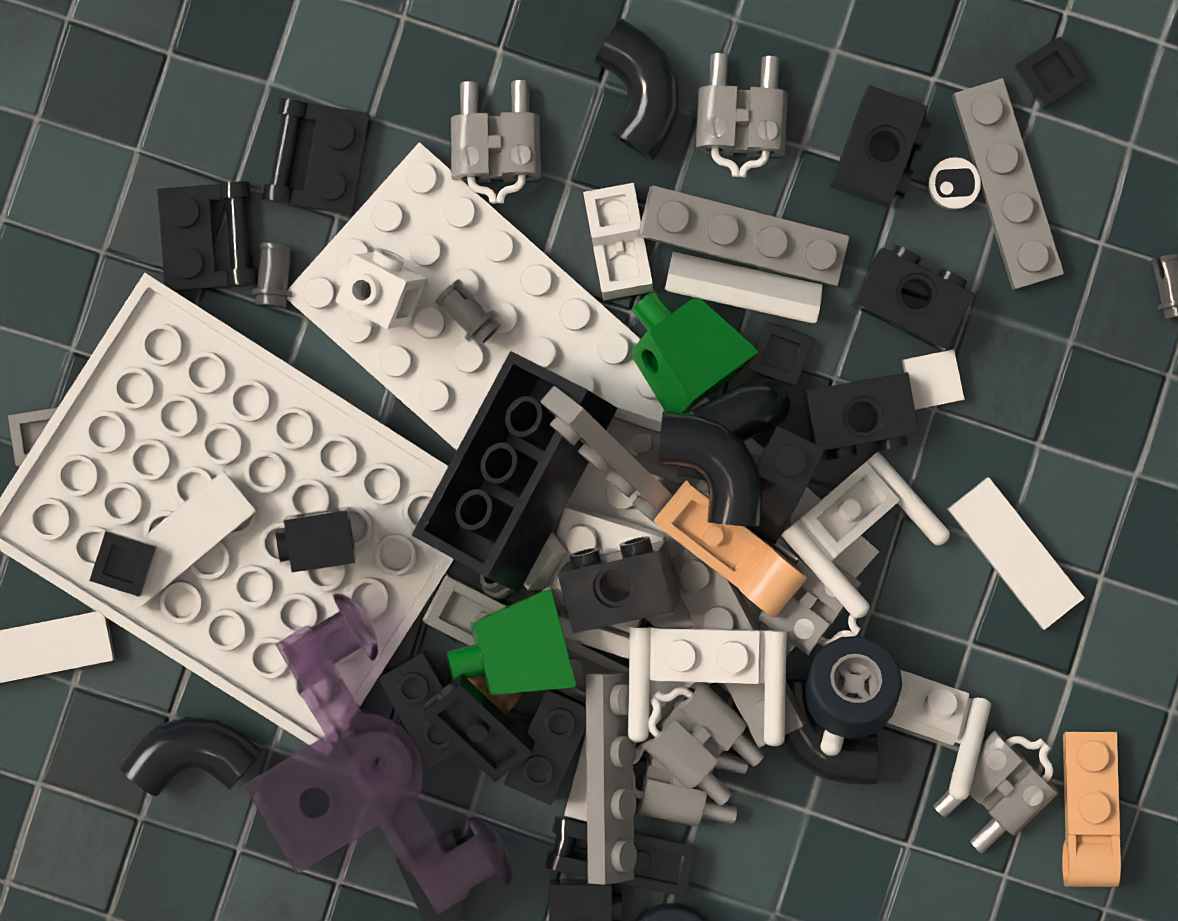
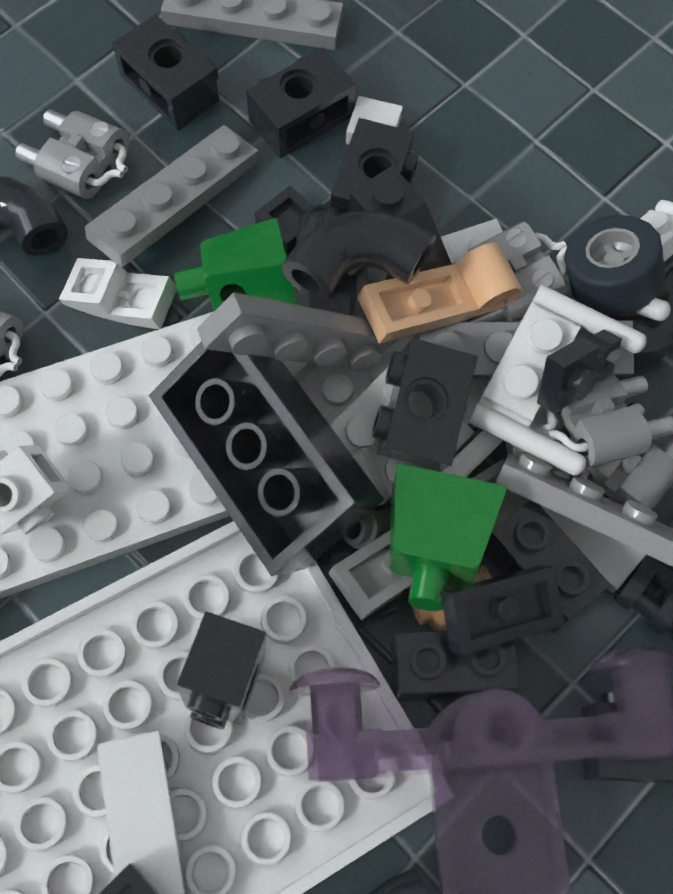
camera: 65 degrees left, 20 degrees down
dark grey pin [435,279,502,346] -> none
white tile [665,252,823,323] -> none
white plate [781,451,950,618] -> none
tile [928,157,981,210] -> none
white tile [947,477,1084,630] -> none
none -> black plate [537,329,622,414]

